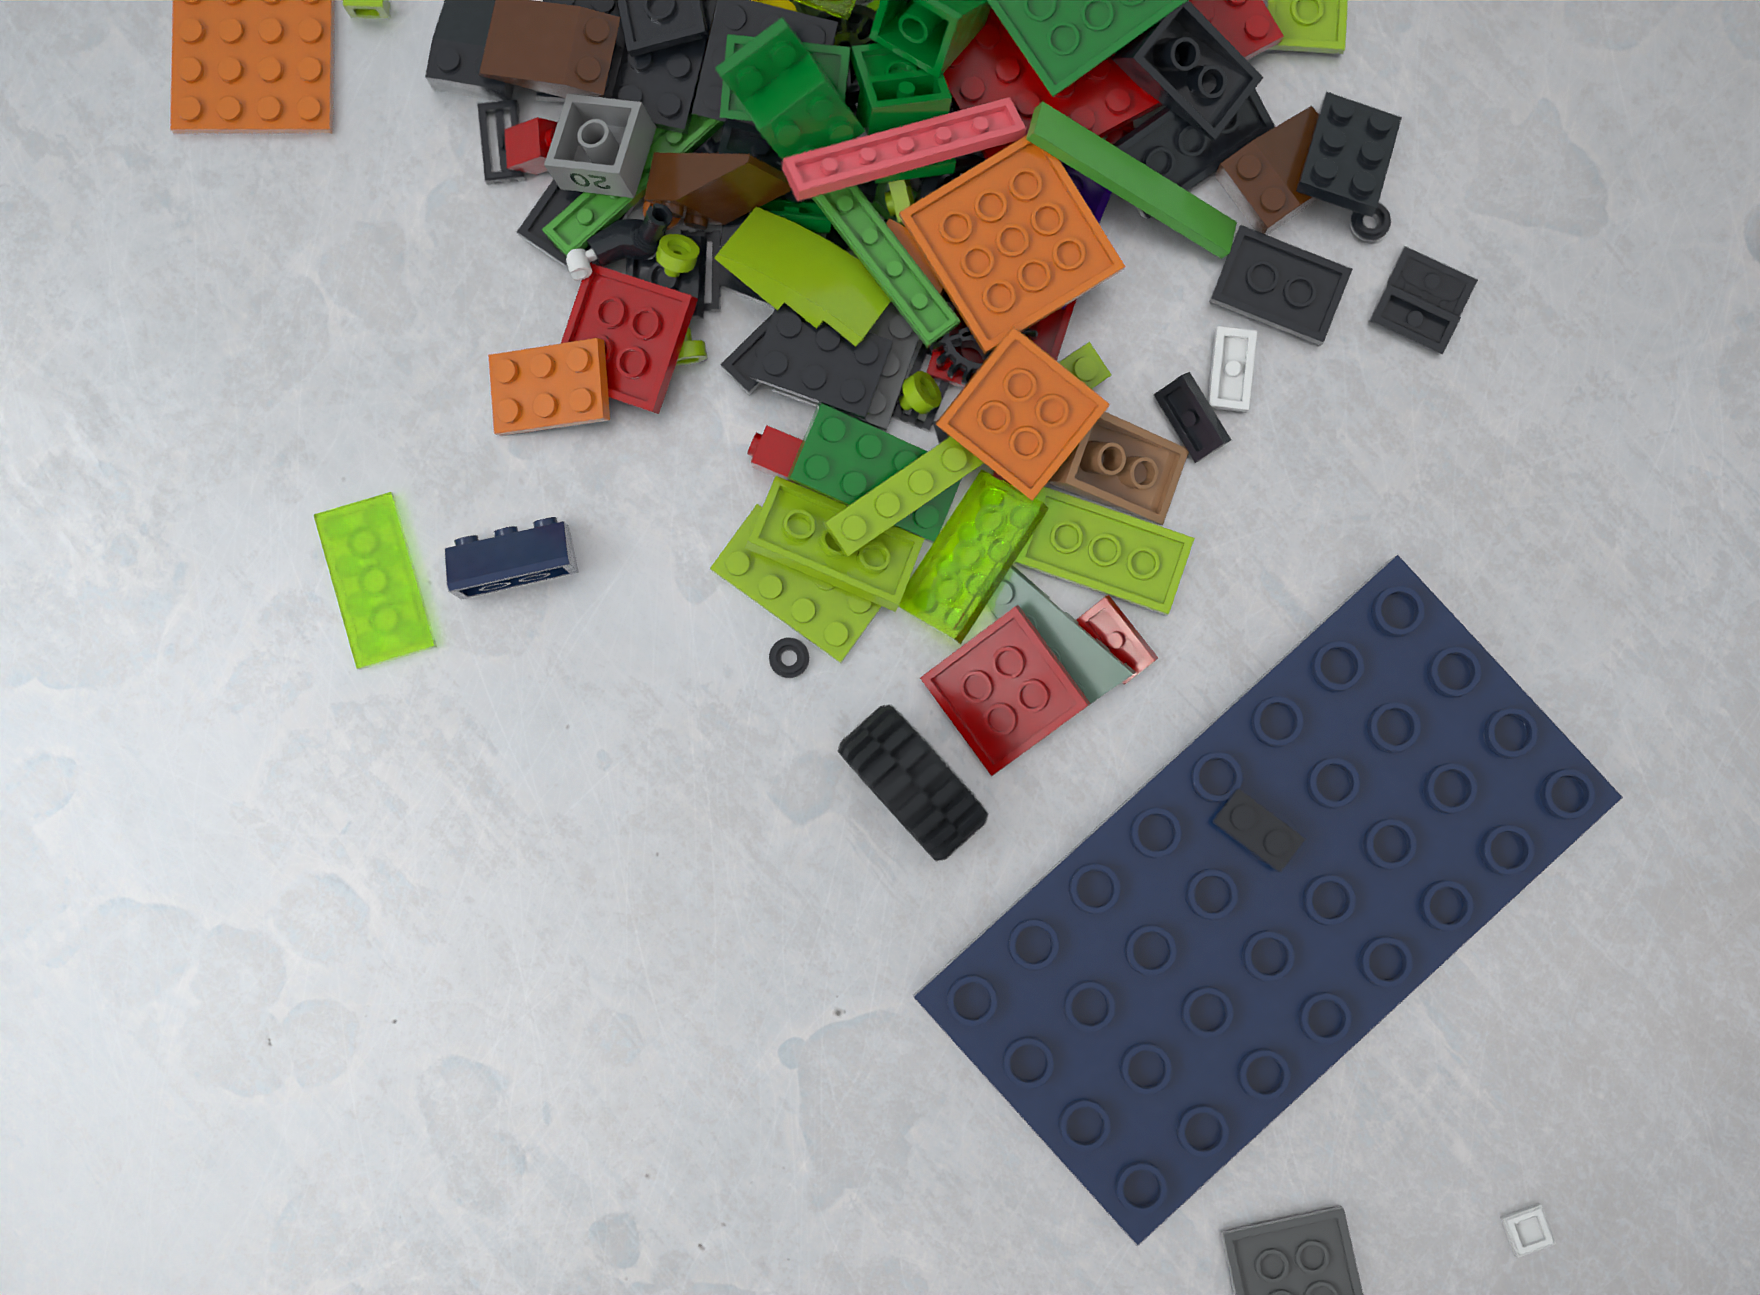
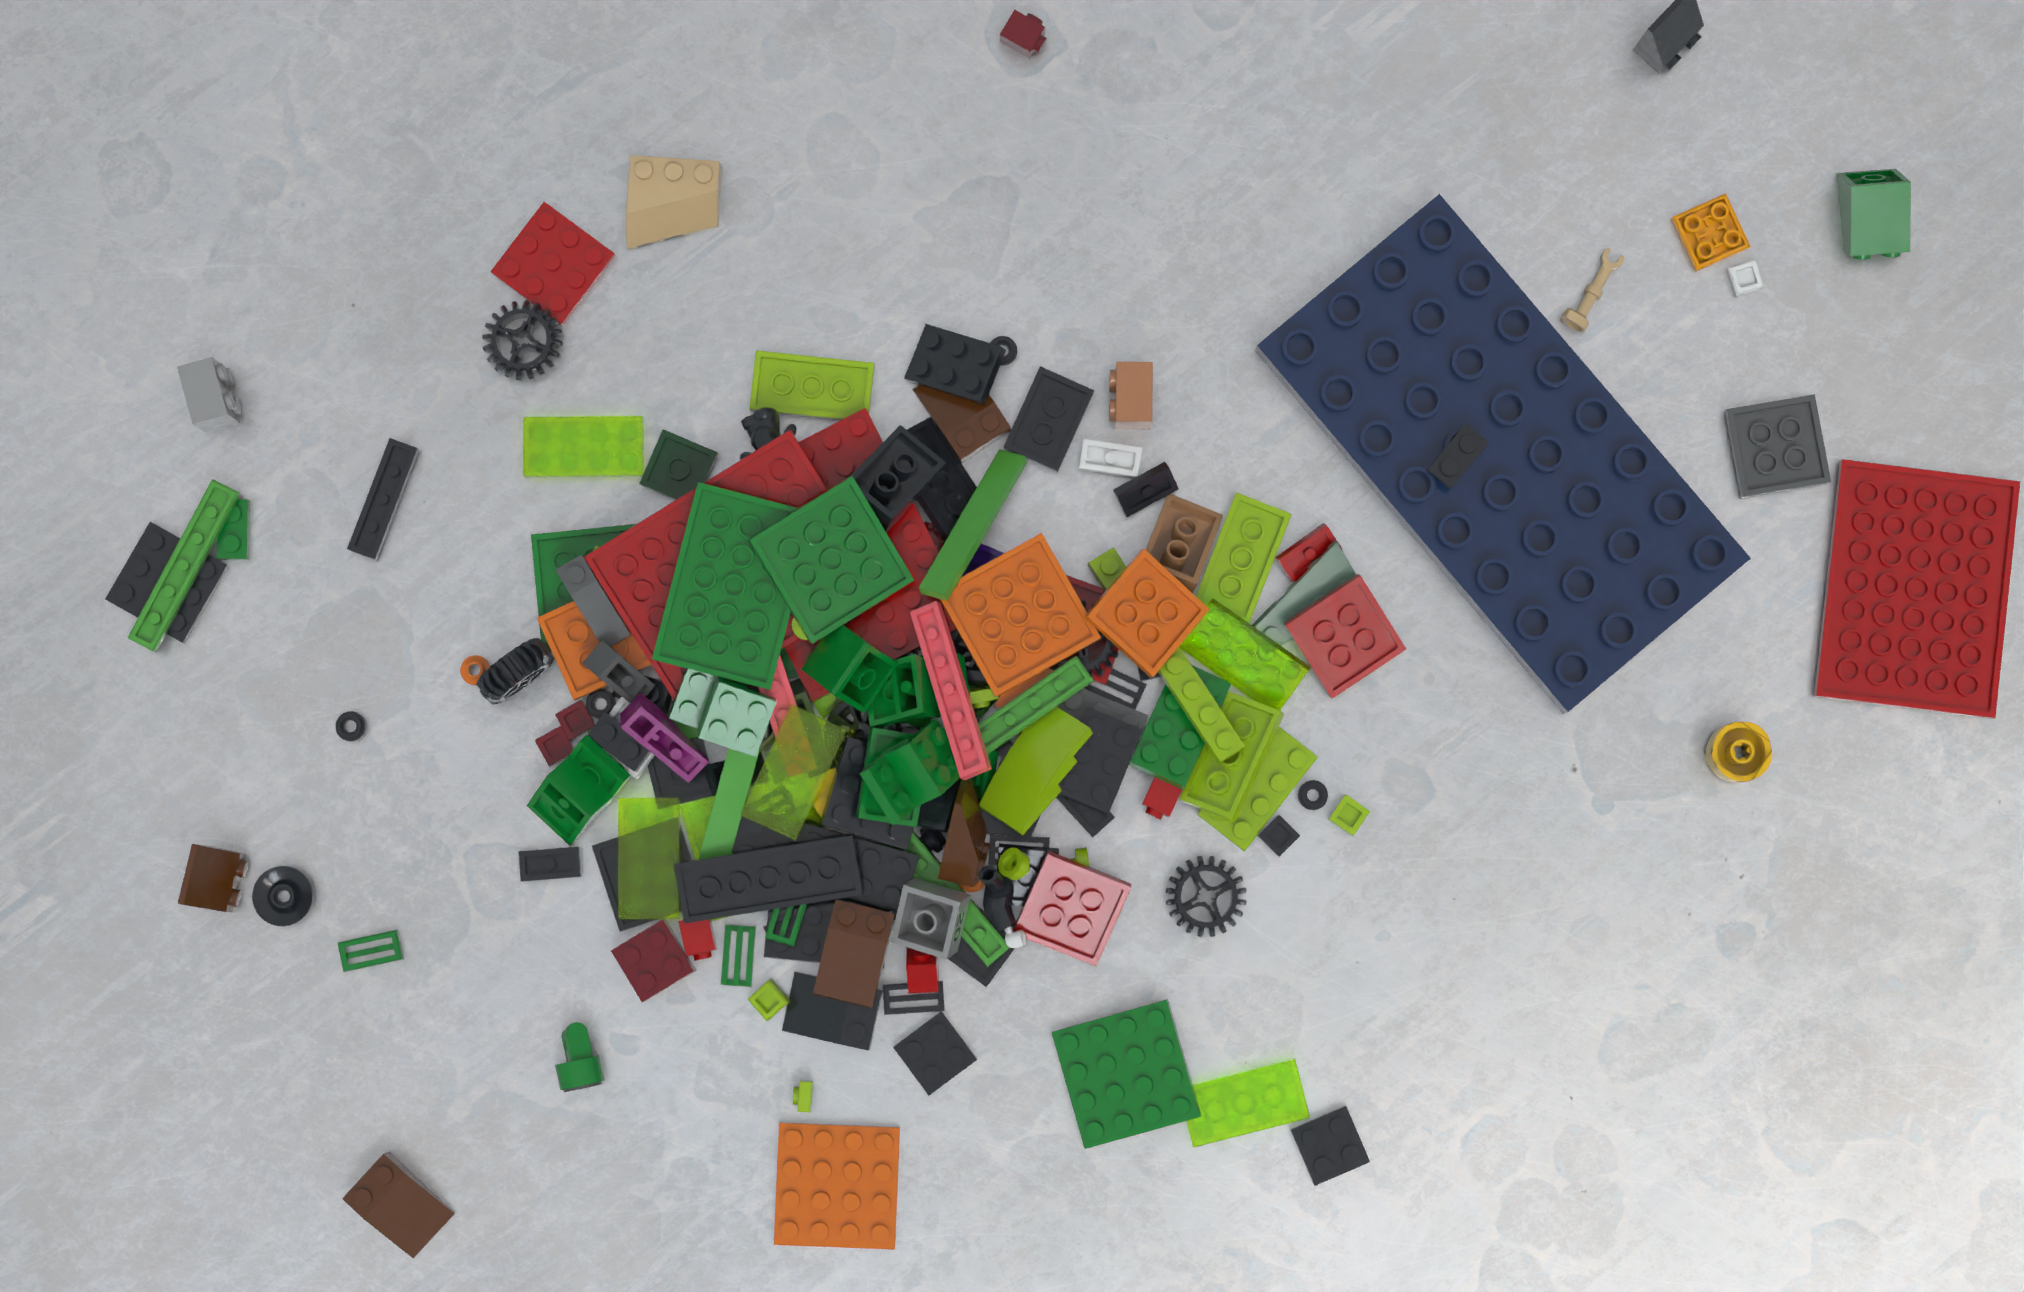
camera: 90 degrees left, 0 degrees up
dark blue slope [445,517,579,599] -> none
orange plate [488,338,610,436] -> none
black tyre [837,704,988,861] -> none
lime tile [899,371,942,414] -> none
black slope [1370,245,1478,354] -> none
none -> black plate [893,1011,977,1096]
none -> green plate [1051,999,1202,1149]
none -> nougat brick [1109,362,1153,430]
none -> black gear [1165,856,1247,937]
none -> black plate [1258,815,1300,857]
none -> black plate [1290,1106,1370,1186]
none -> lime plate [1328,794,1370,836]
none -> tan piece [1560,248,1624,333]
none -> light orange tile [1670,193,1751,272]
none -> yellow brick [1705,722,1772,783]

